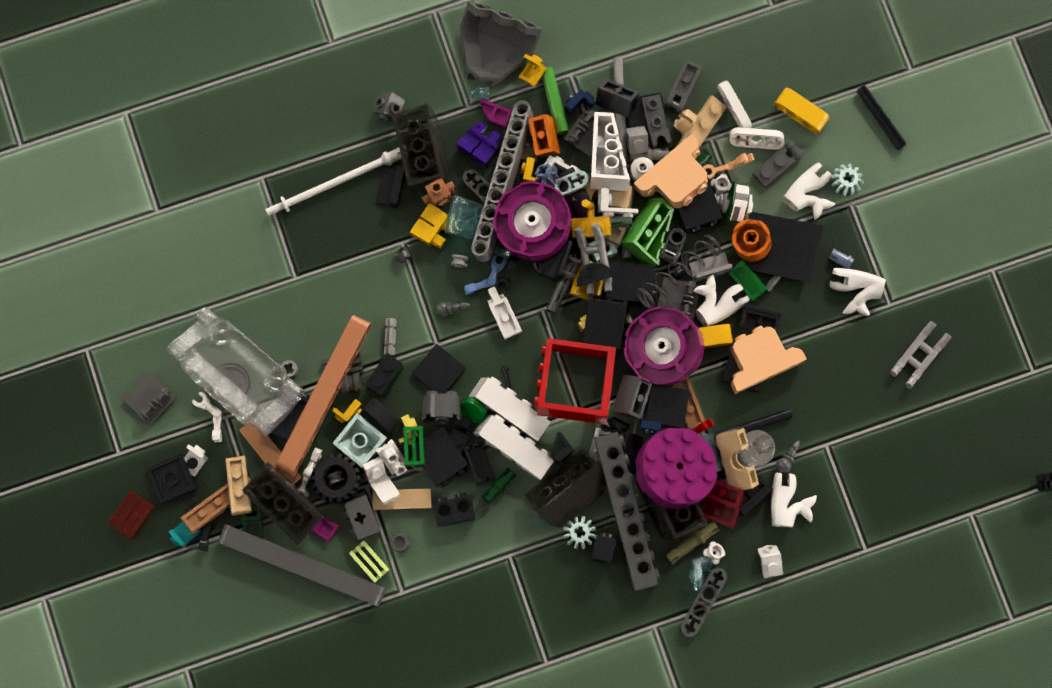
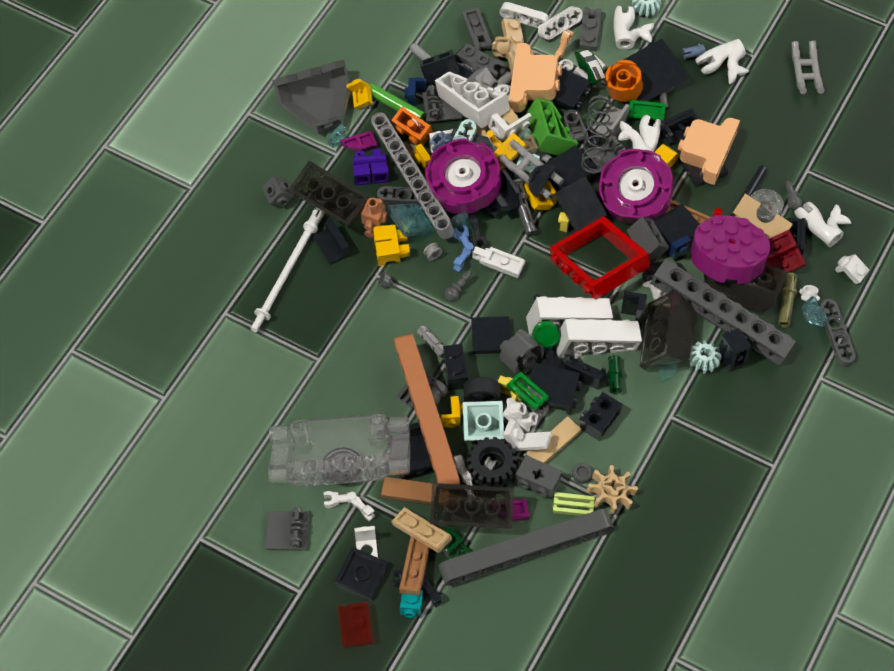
camera: 40 degrees left, 20 degrees down
none -> tan gear [586,465,638,514]

